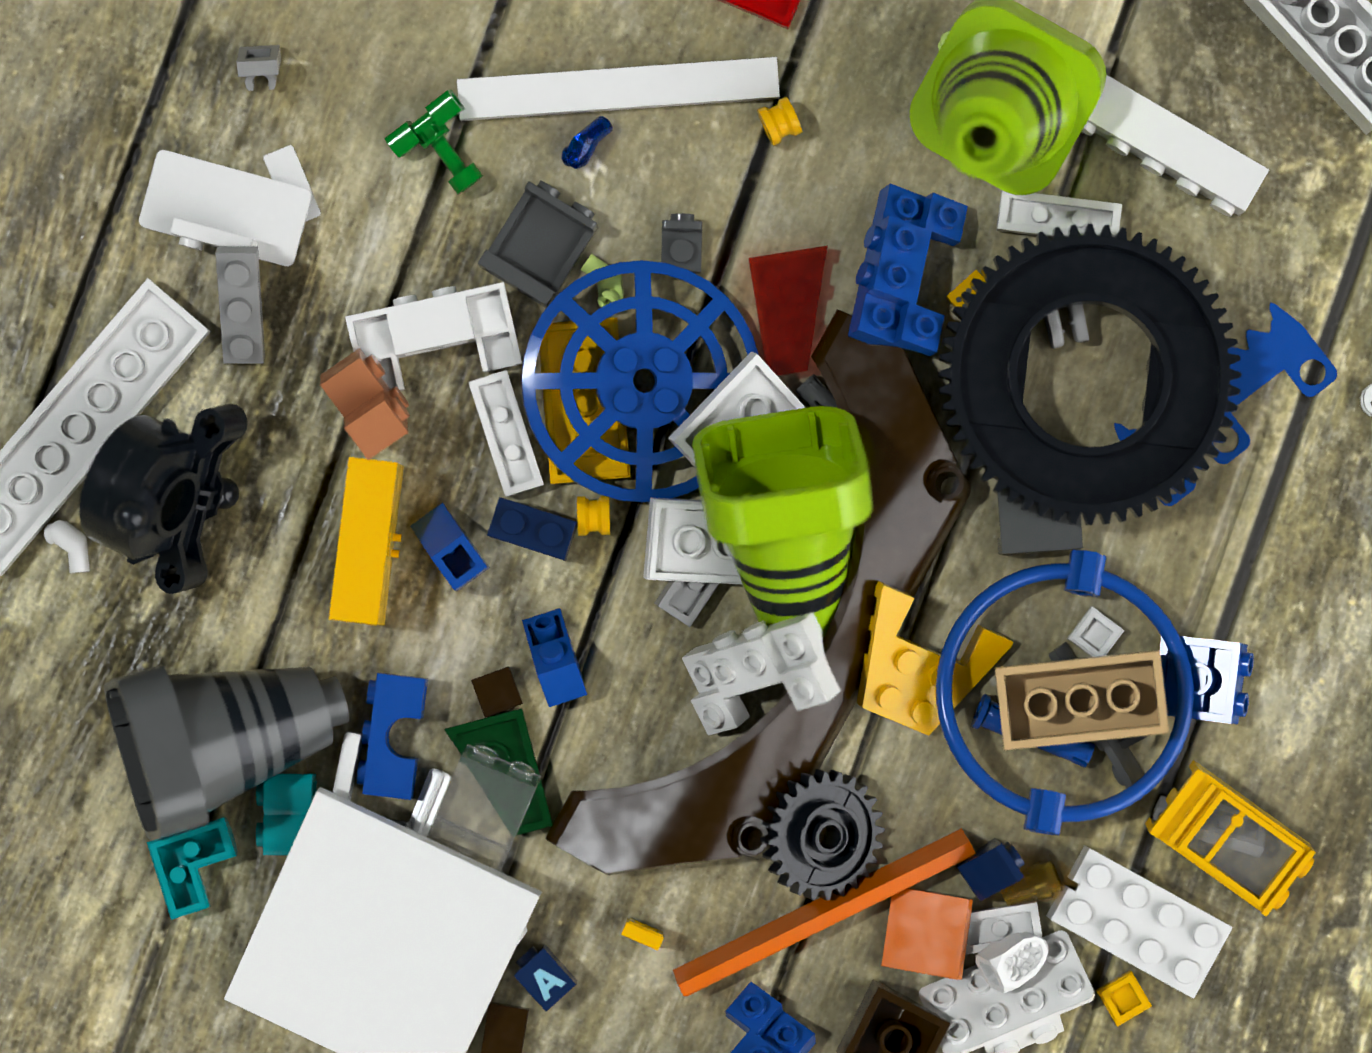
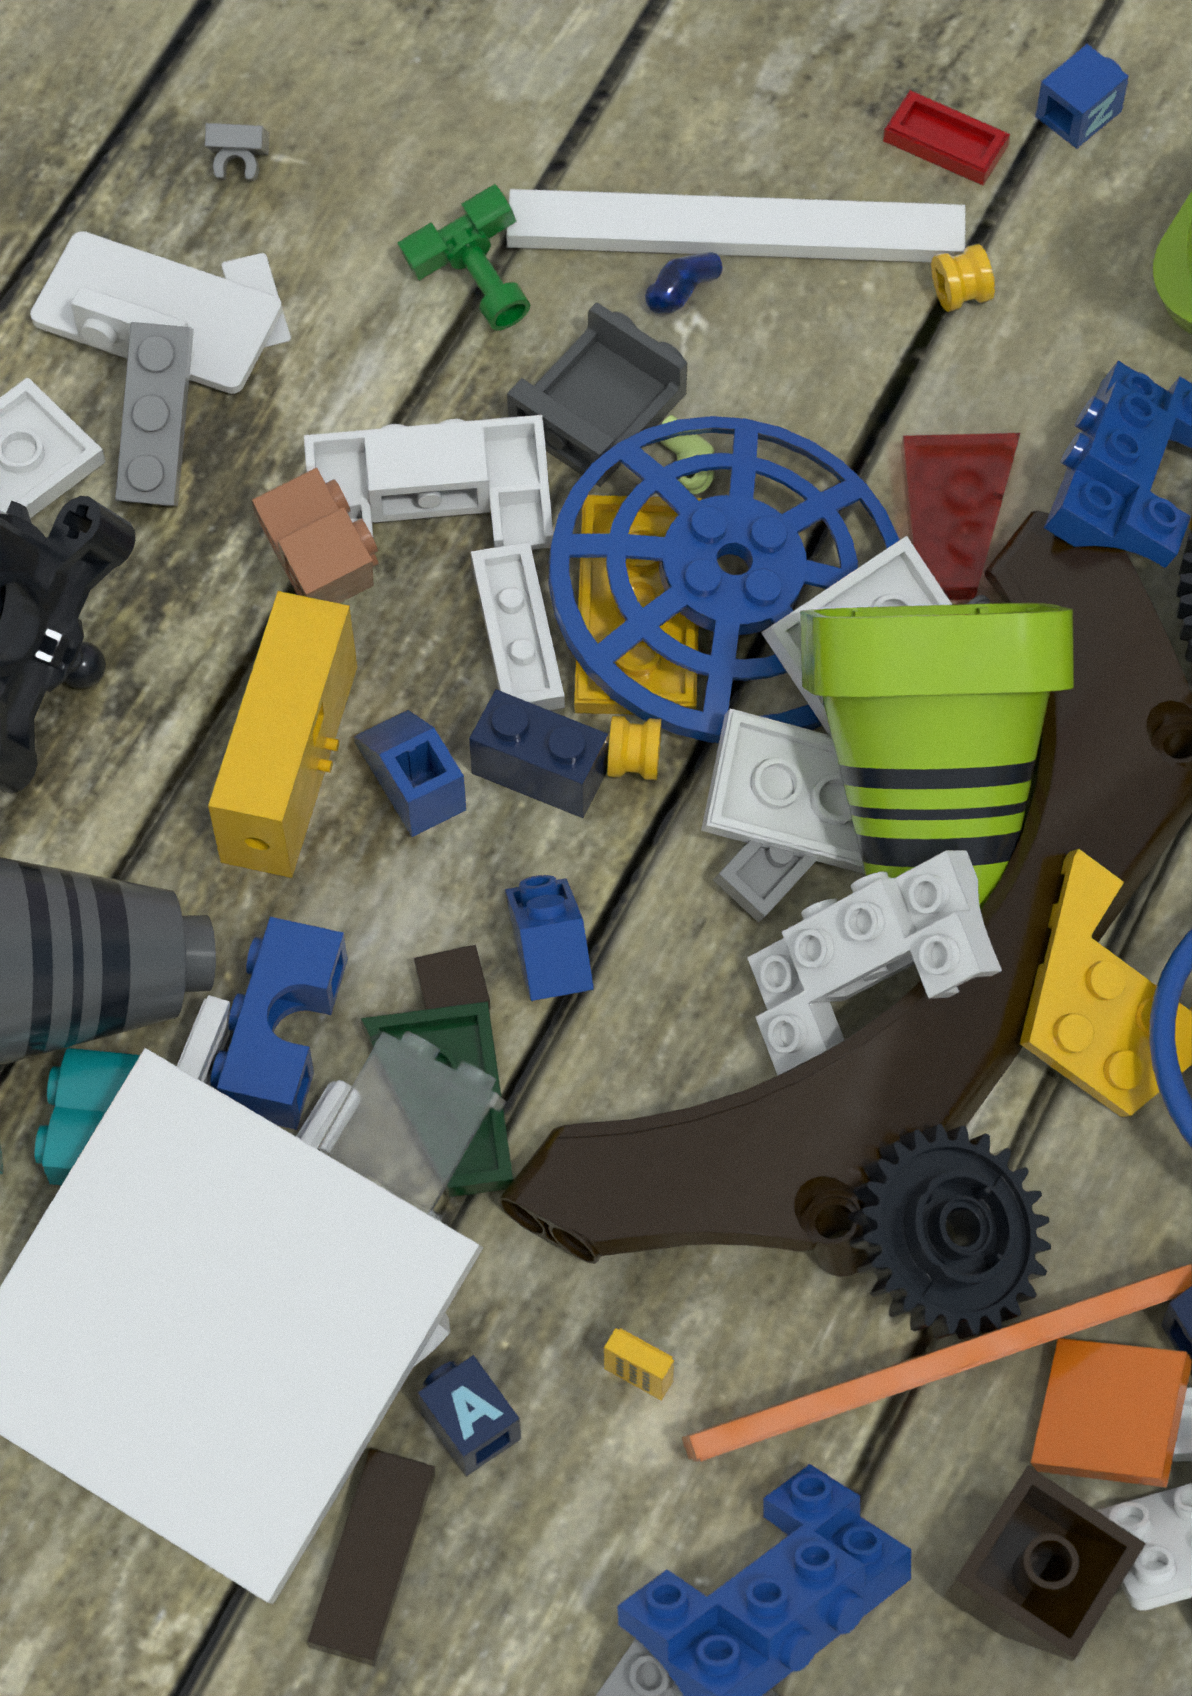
camera: 10 degrees right, 25 degrees down
dark grey bracket [661,213,702,273] -> none

